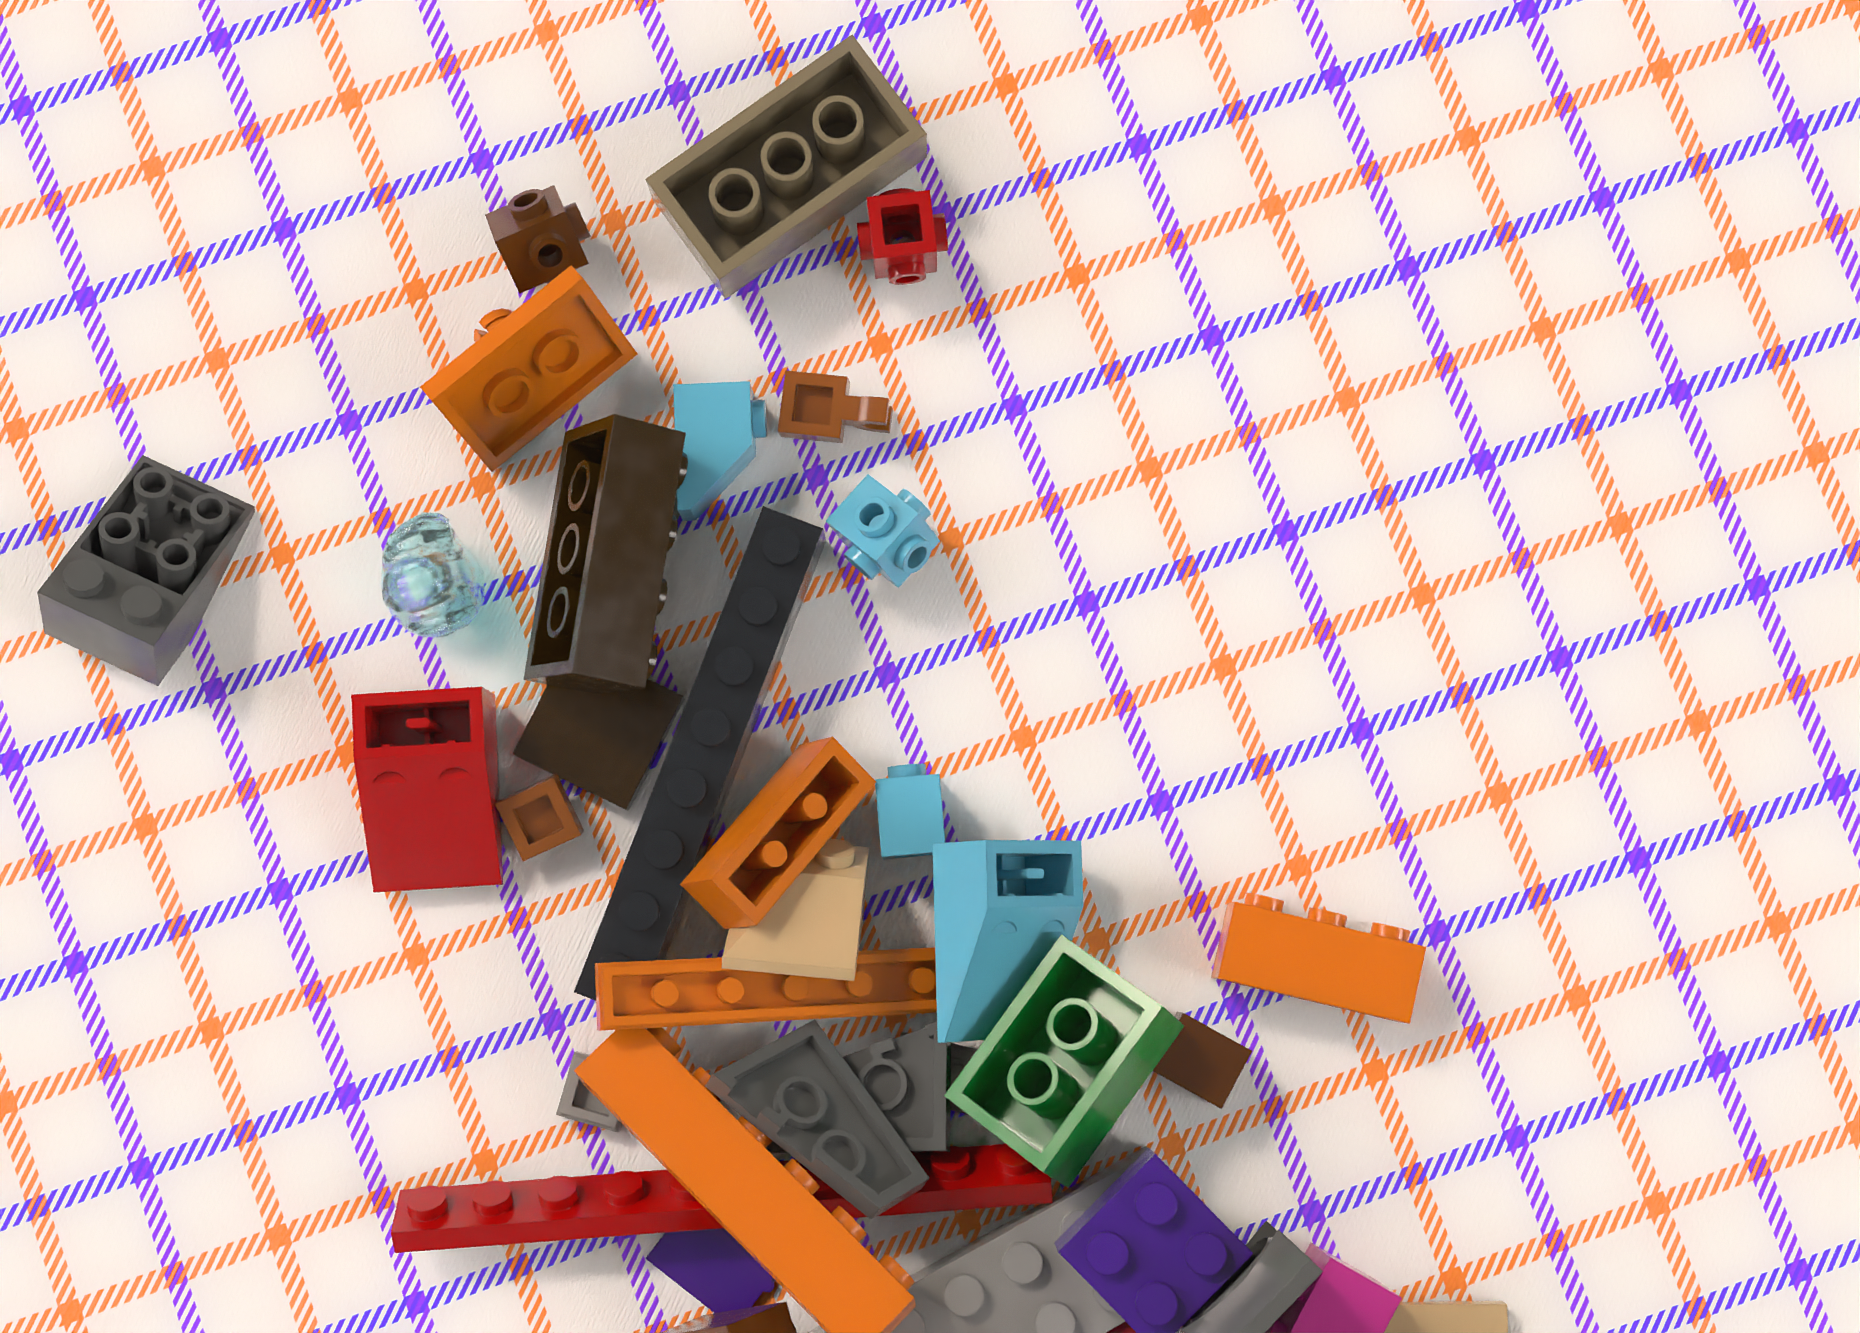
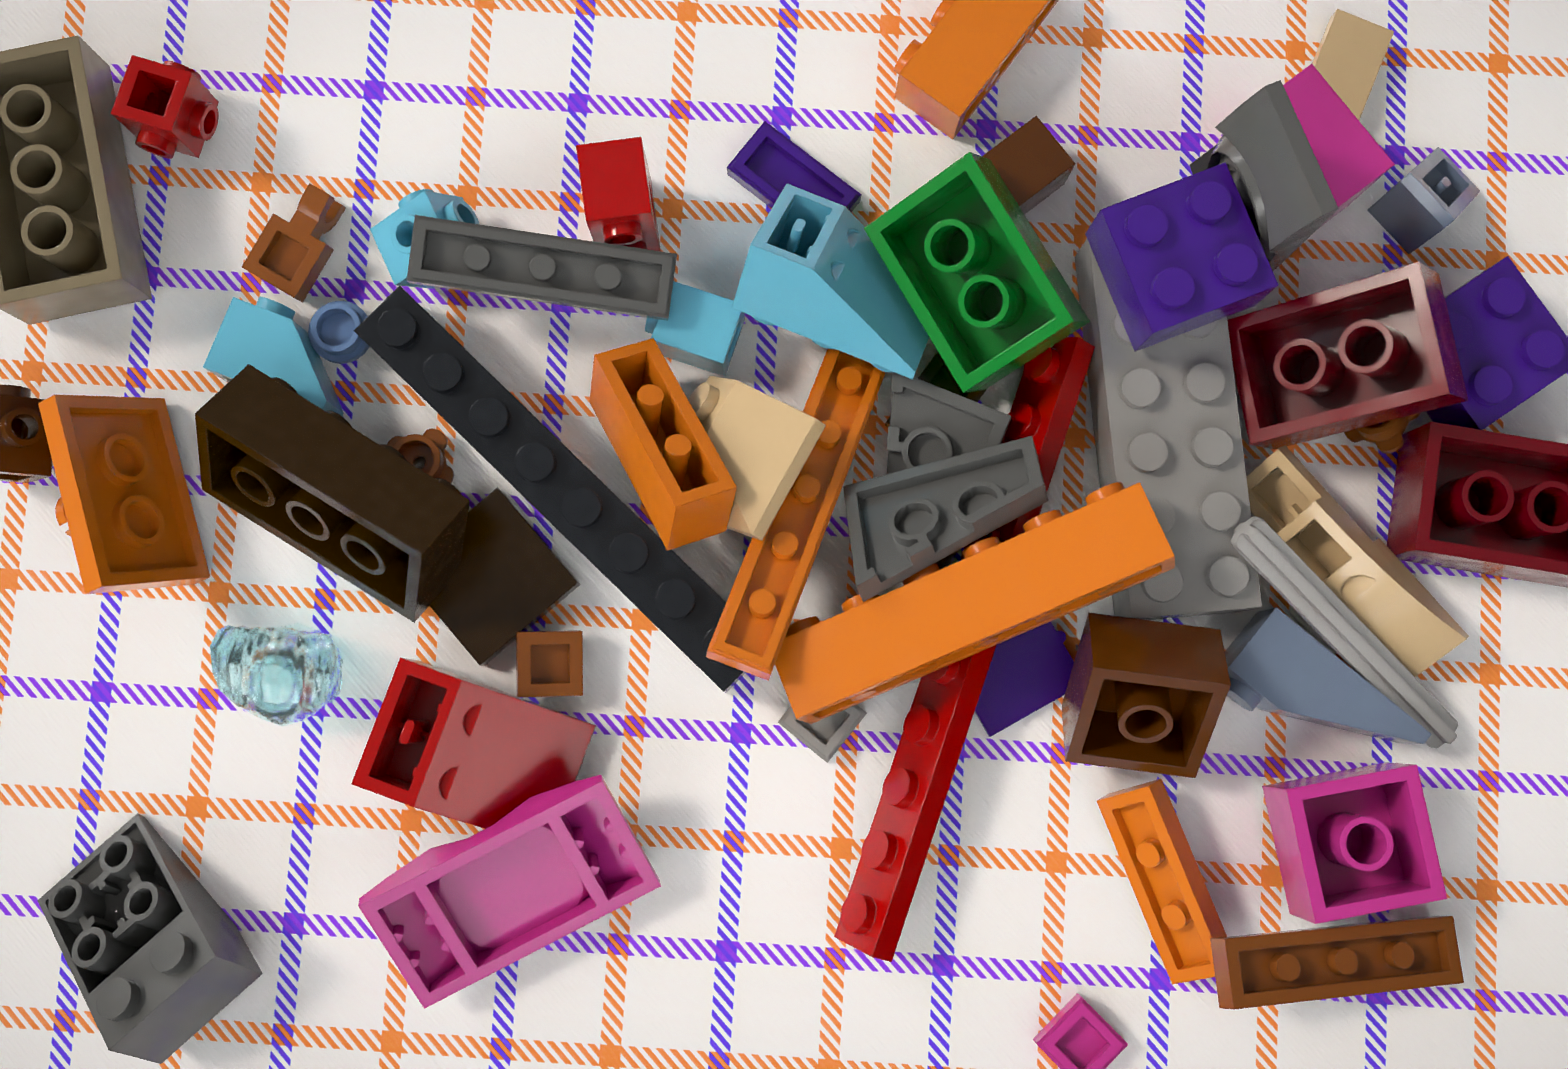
camera: 70 degrees left, 0 degrees up
none -> medium blue plate [308,301,370,364]
none -> dark pink slope [358,775,661,1009]
none -> dark orange plate [387,428,454,484]
none -> dark grey tile [407,215,677,321]
none -> red brick [576,137,661,251]
none -> dark purple tile [727,121,862,213]

